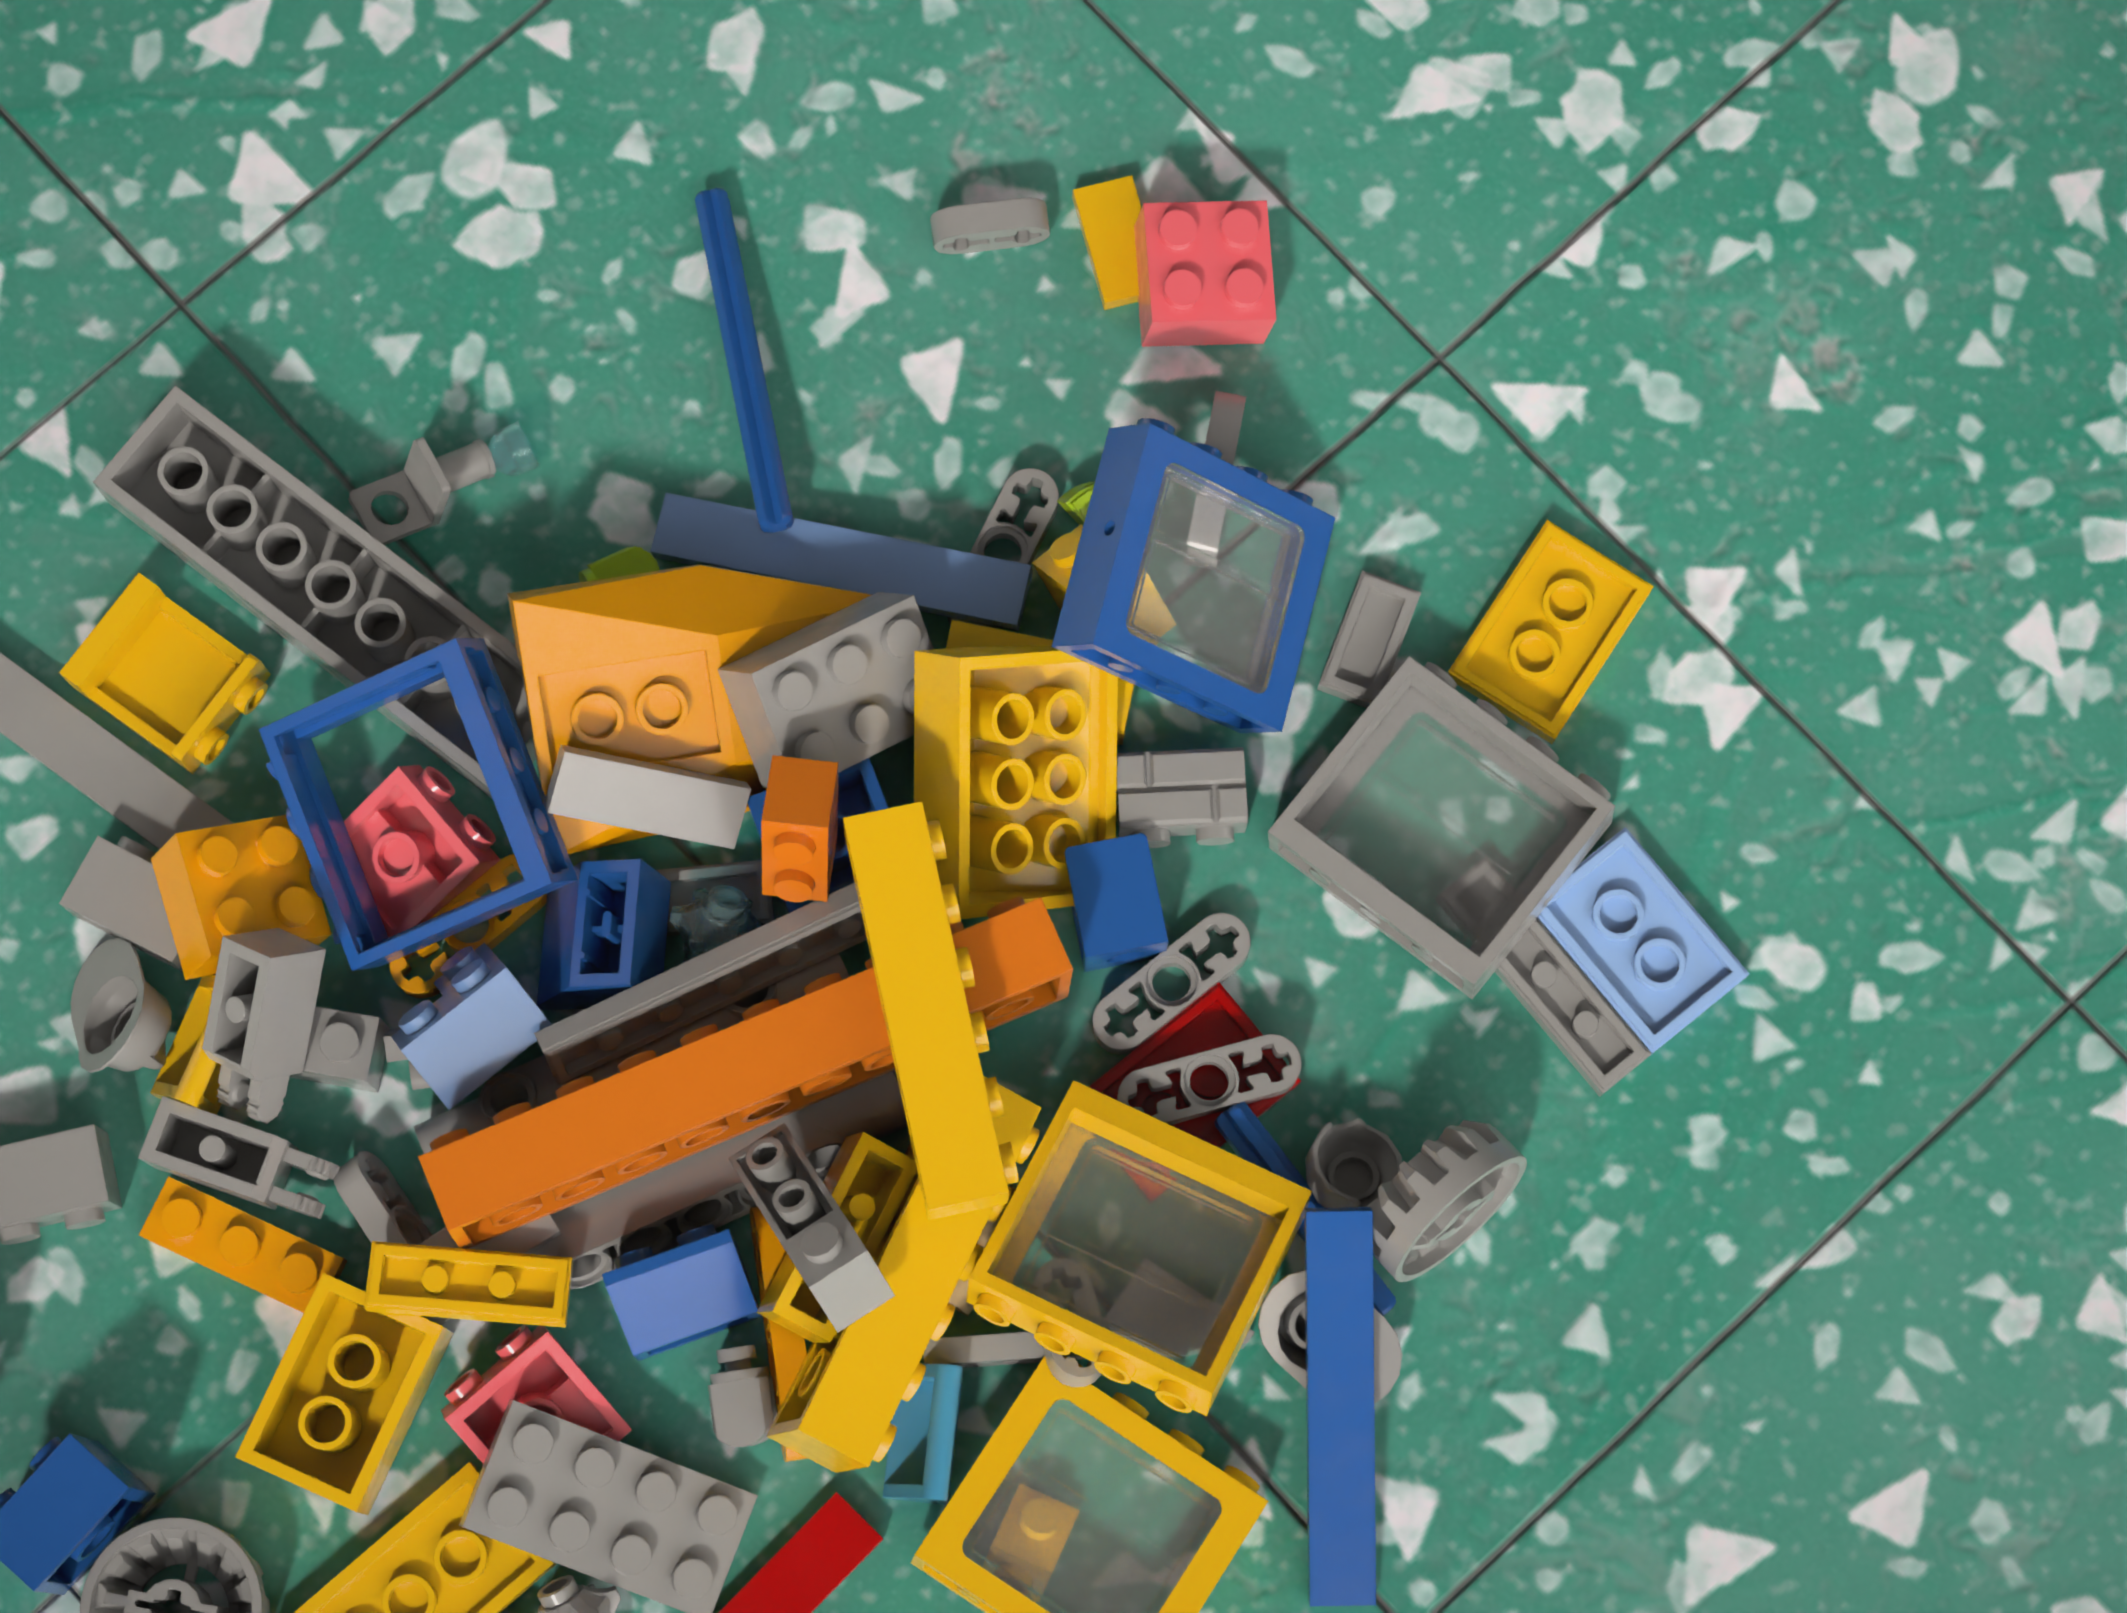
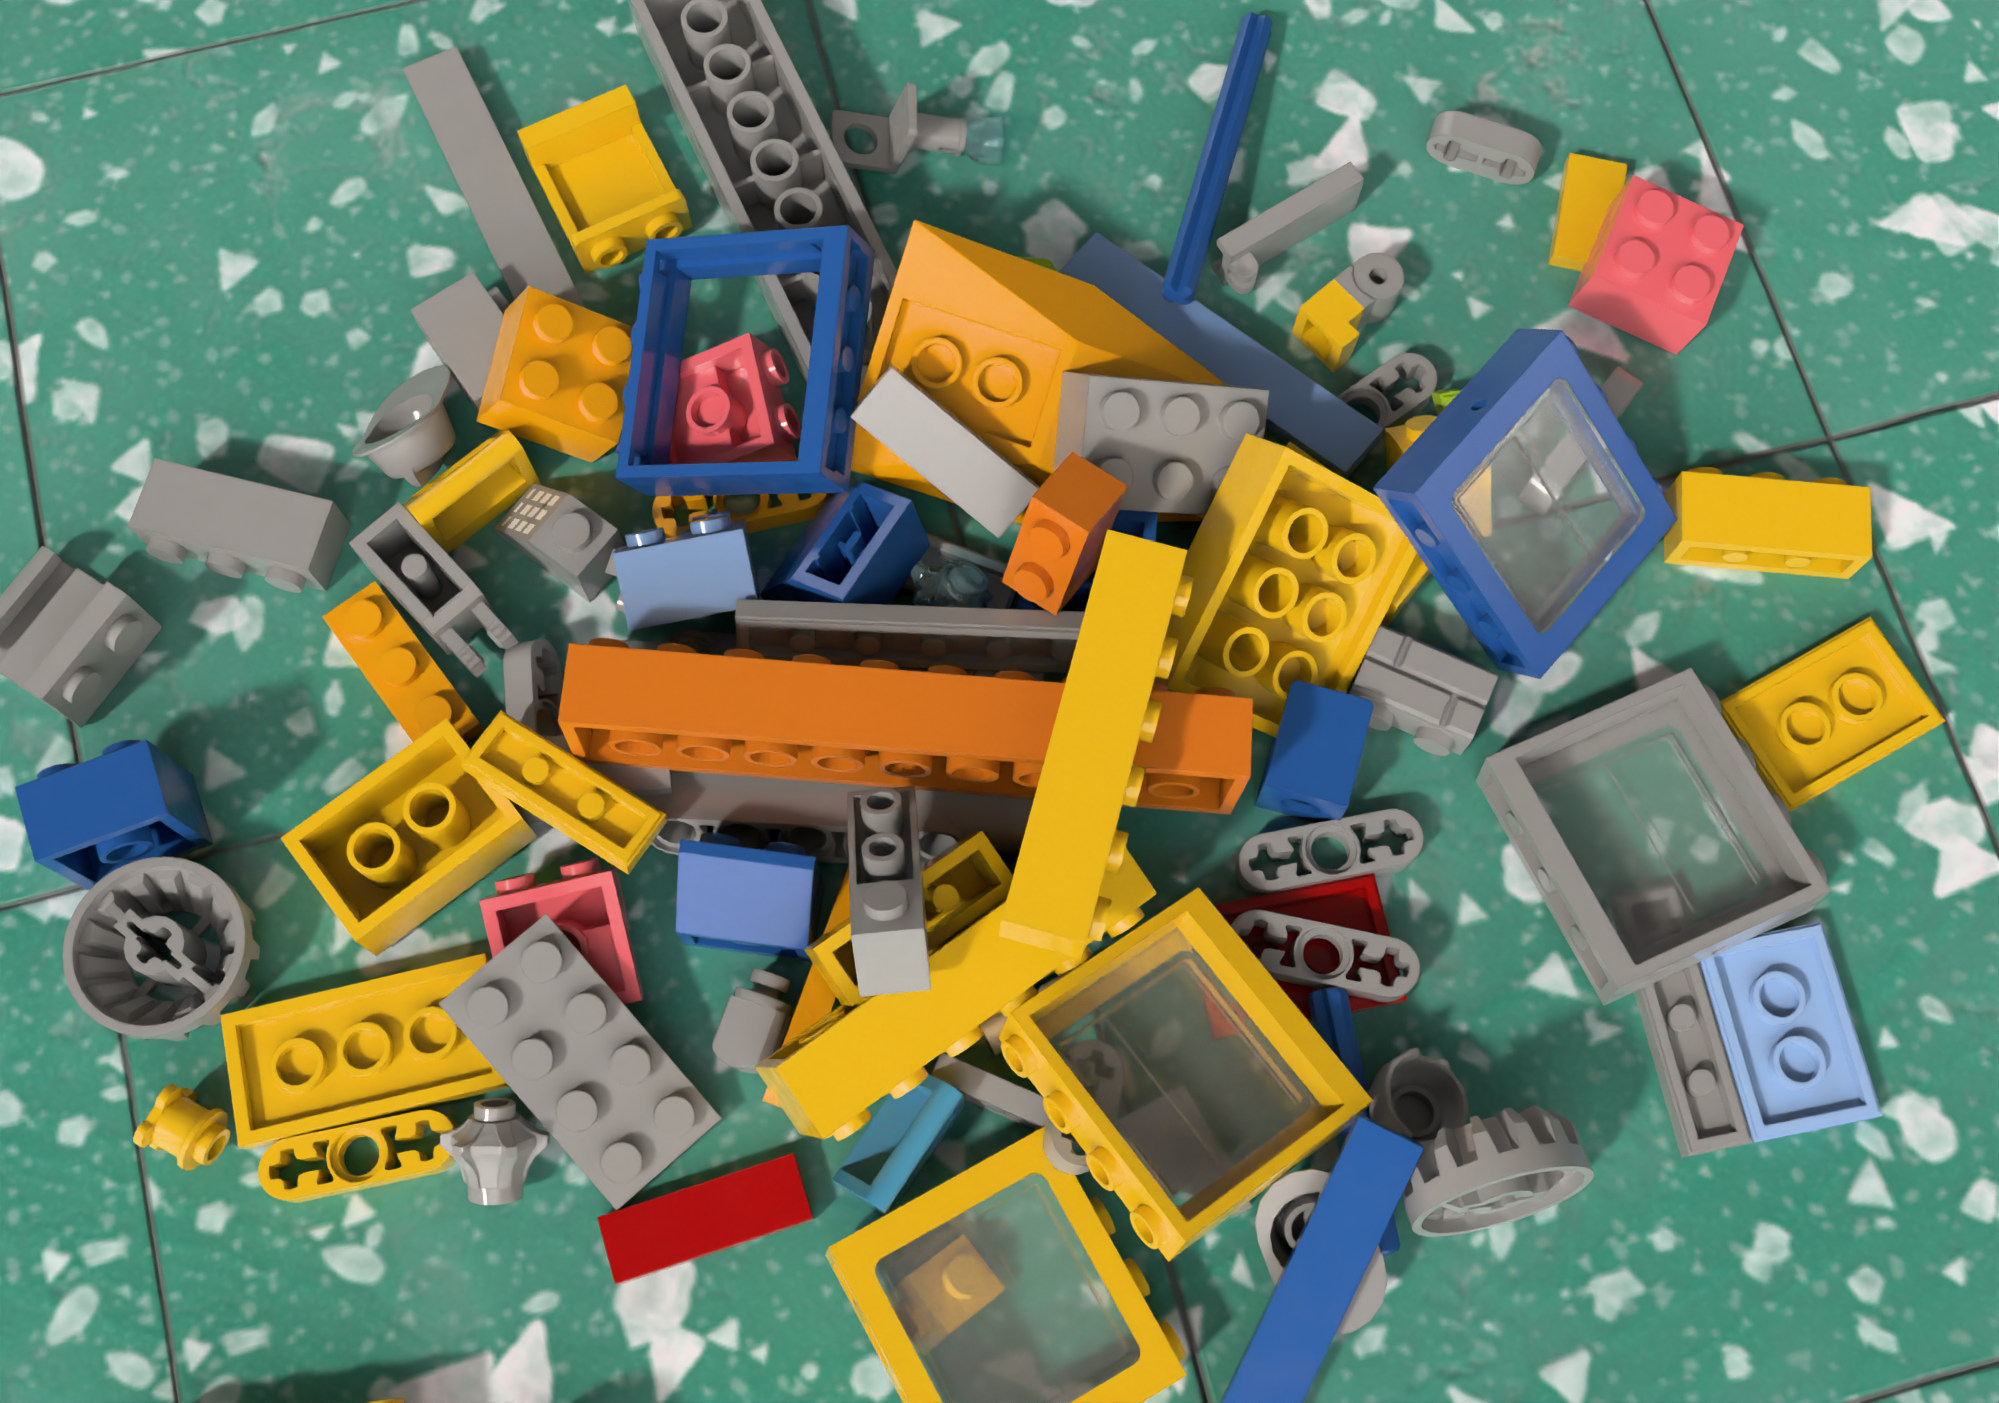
camera: 30 degrees right, 5 degrees down
light grey hinge [202,928,326,1124] -> none
light grey tile [1317,570,1421,708] -> none
none -> light grey hinge [1212,161,1364,294]
none -> leg [1291,253,1405,373]
none -> yellow brick [1664,467,1872,579]

